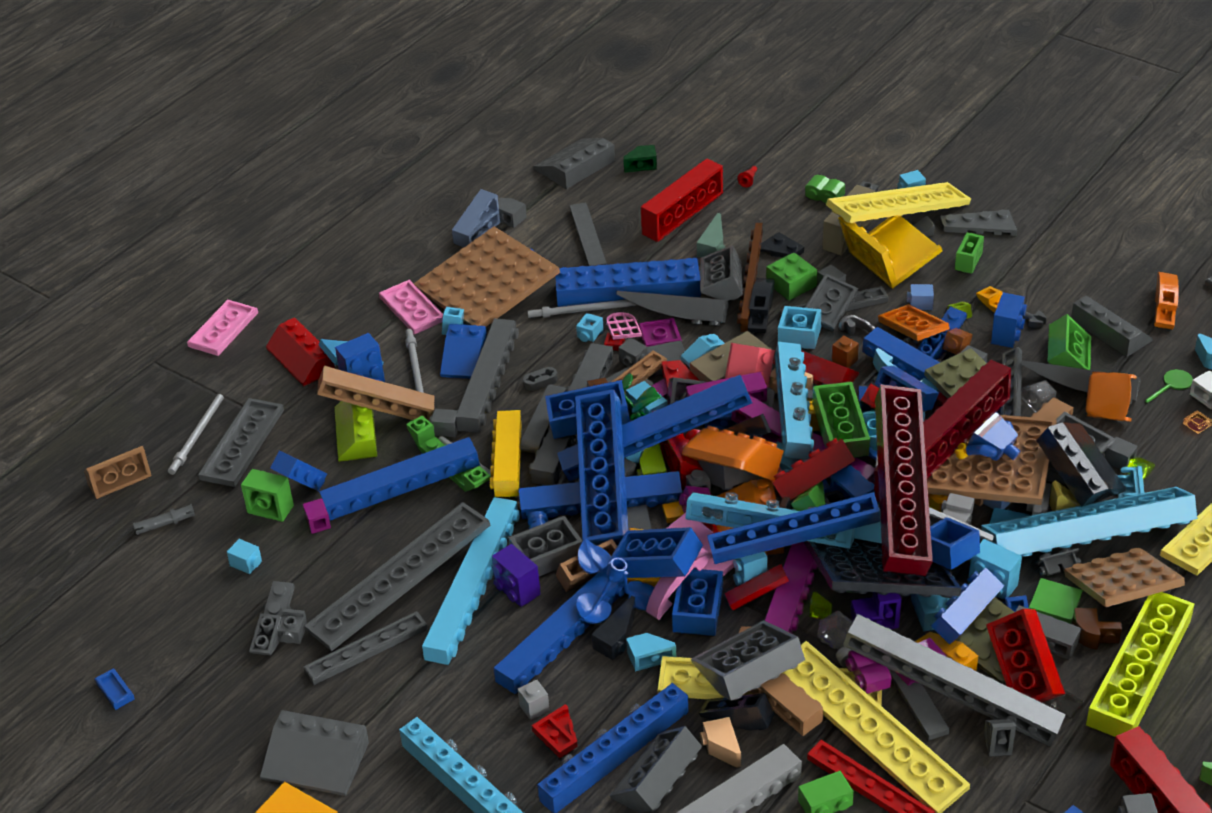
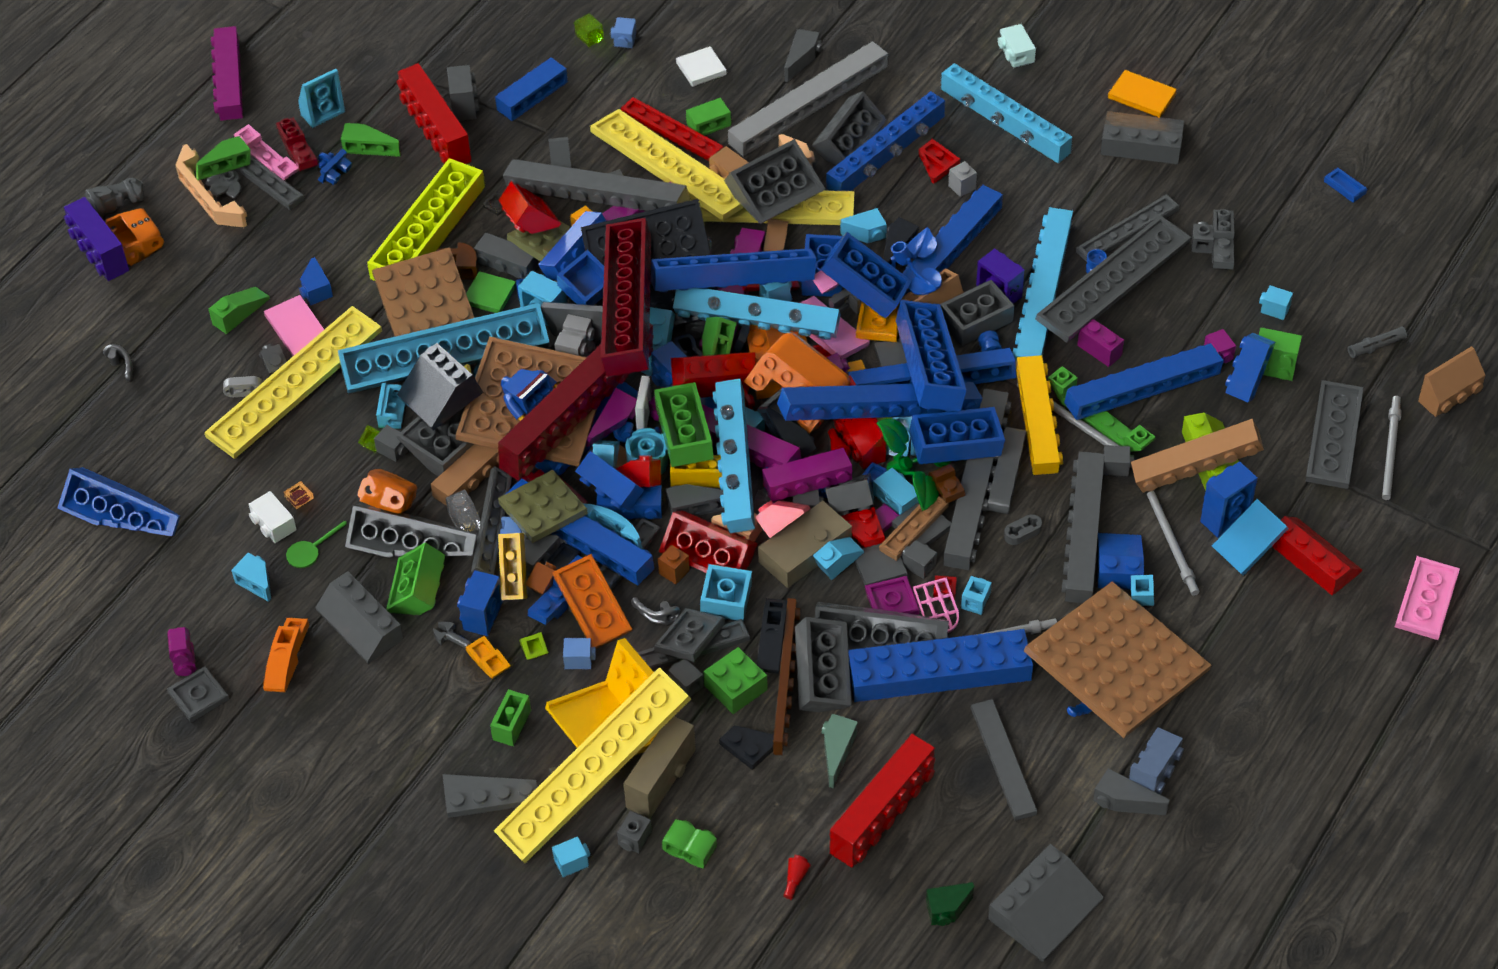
camera: 175 degrees right, 10 degrees up
bright pink tile [379,280,443,335] -> none
none -> yellow brick [498,533,527,600]
none -> magenta brick [1077,319,1124,367]
none -> blue wheel [1086,249,1107,273]

